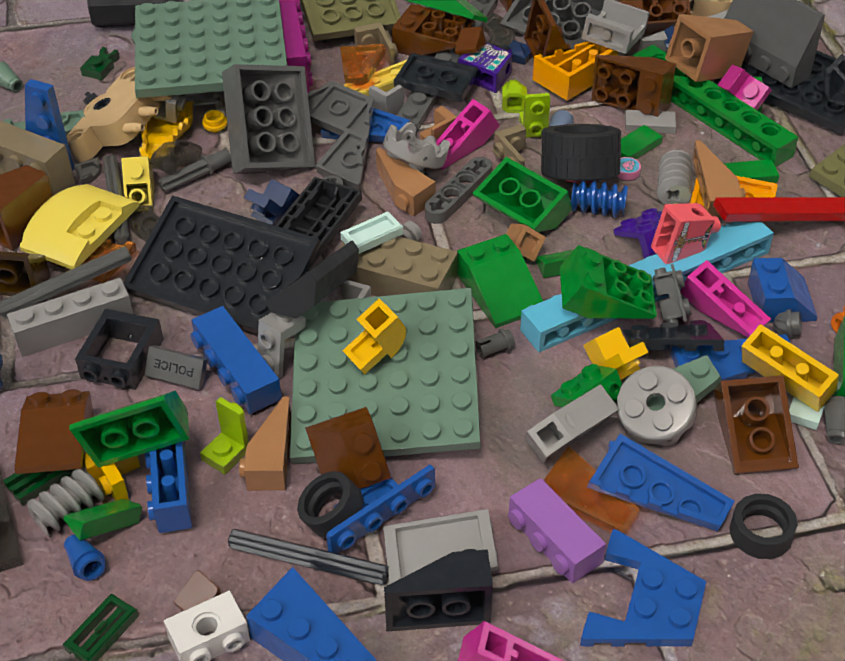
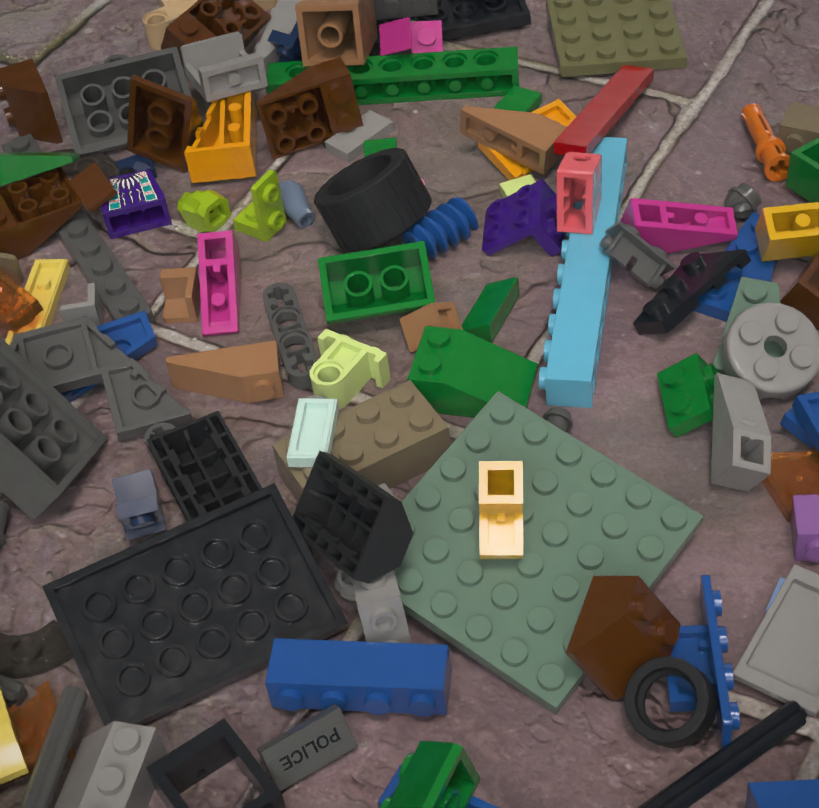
camera: 45 degrees left, 0 degrees up
lime bracket [200,397,249,475] -> none
medium nougat slope [239,396,292,491] -> none
light grey plate [383,122,450,171] -> none
black tile [394,53,479,102] -> none
dark tan bracket [492,124,526,167] -> none
green slope [559,245,657,319] -> none
yellow brick [583,327,648,380] -> none
light grey piece [657,150,693,205] -> none
blue slope [748,258,817,323] -> none
none -> yellowish green pin [310,329,391,409]

